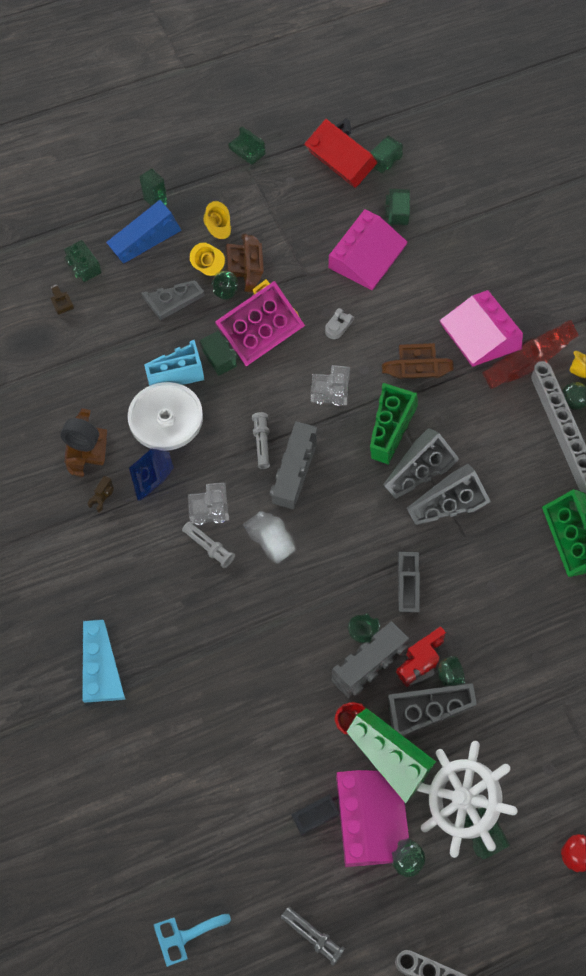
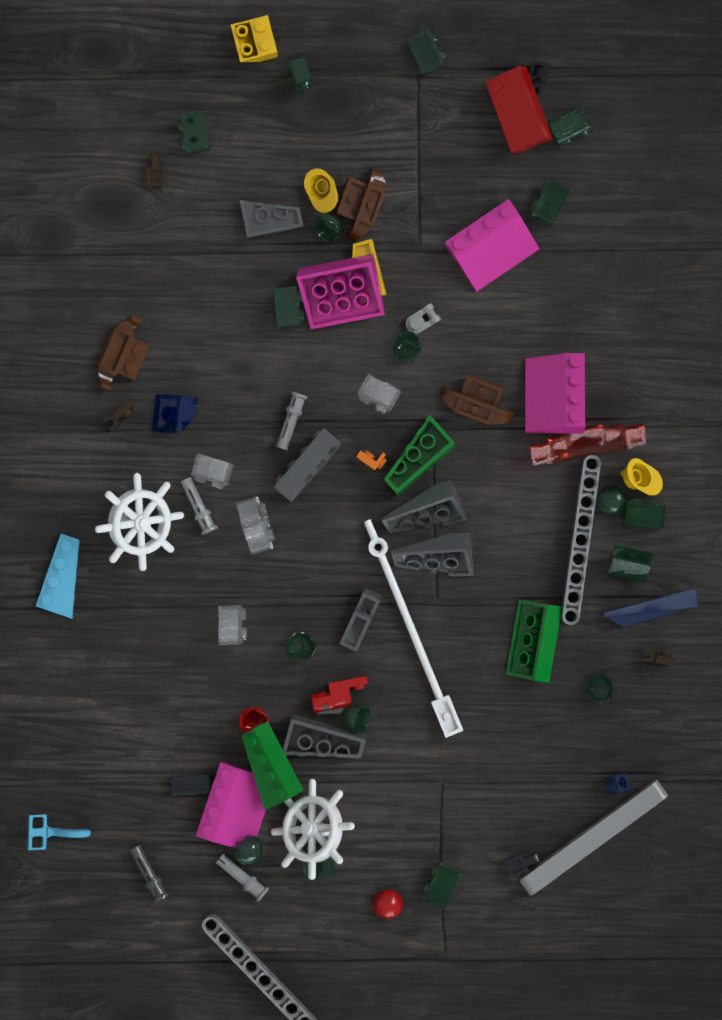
camera: 25 degrees right, 25 degrees up
black tyre [60,418,99,451] -> none
blue wedge [106,200,182,264] -> none
white dish [128,382,203,451] -> none
medium azure wedge [144,340,204,386] -> none
yellow piece [203,201,231,239] -> none
dark grey wedge [331,621,409,699] -> none
none -> white piece [95,473,184,571]
none -> light grey pin [216,854,269,902]
none -> clear brick [218,605,248,646]
none -> yellow slope [231,15,278,63]
none -> orange bracket [356,450,387,471]
none -> white bar [364,519,463,738]
none -> clear green hair [393,331,422,362]

